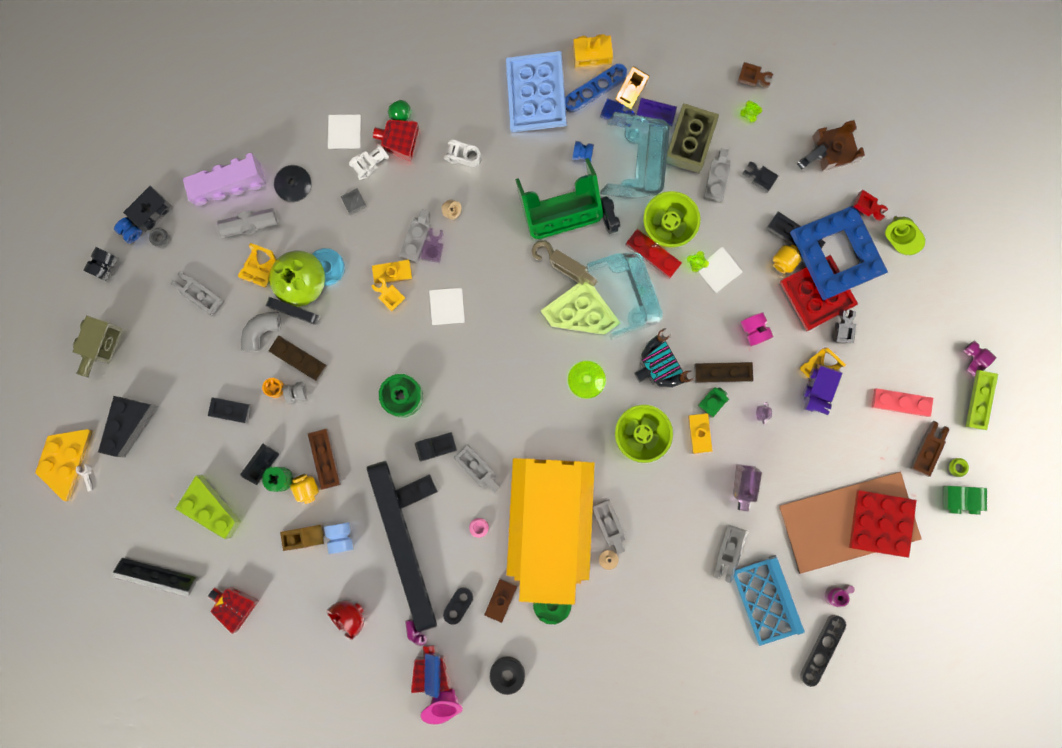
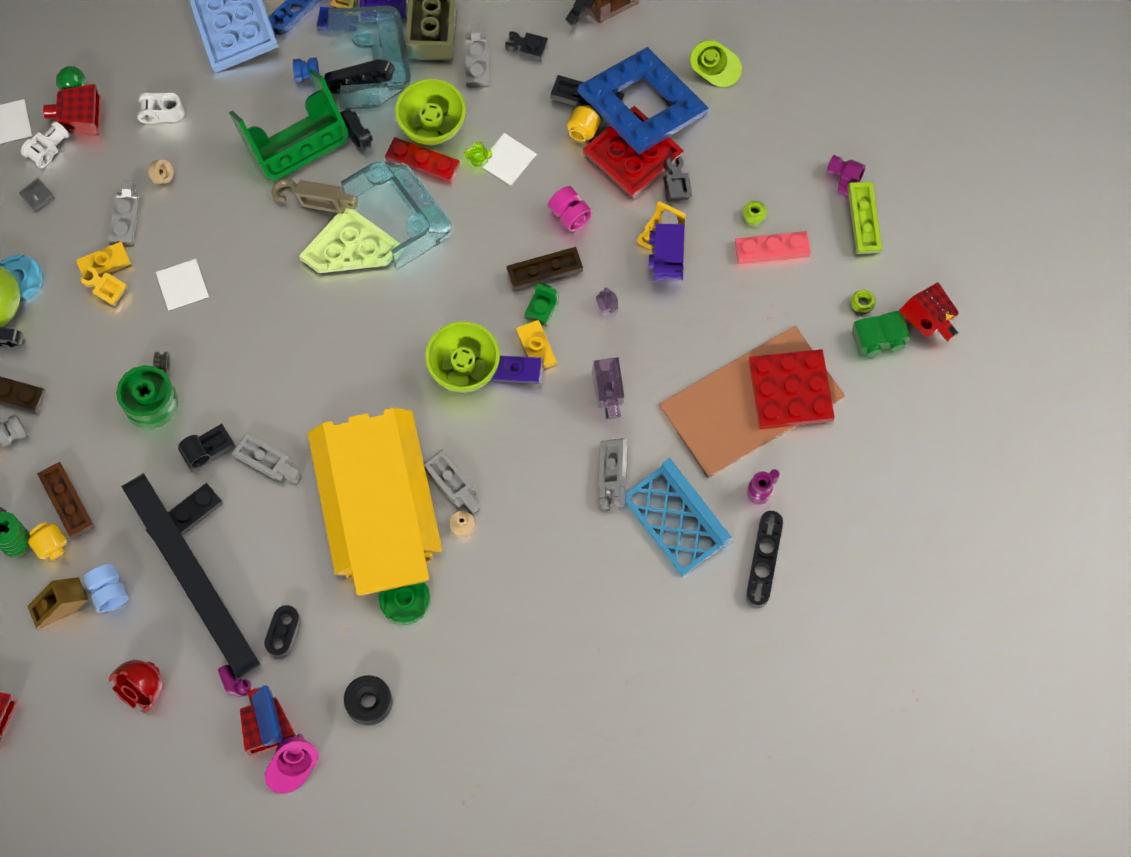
camera: 15 degrees left, 15 degrees down
clear purple plate [421,228,444,264] -> none
bright pink plate [469,518,489,538] -> none
reddish brown plate [484,579,517,623] -> none
clear neon green dish [568,361,606,399] -> none
torso [634,328,695,388] -> none
red plate [853,190,888,221] -> none
reddish brown hinge [910,421,949,477] -> none
none -> clear smoke bush [153,352,170,374]
none -> black beam [324,59,395,94]
none -> dark purple plate [491,356,544,384]
none -> lime plate [743,201,767,224]
none -> red torso [899,282,959,342]

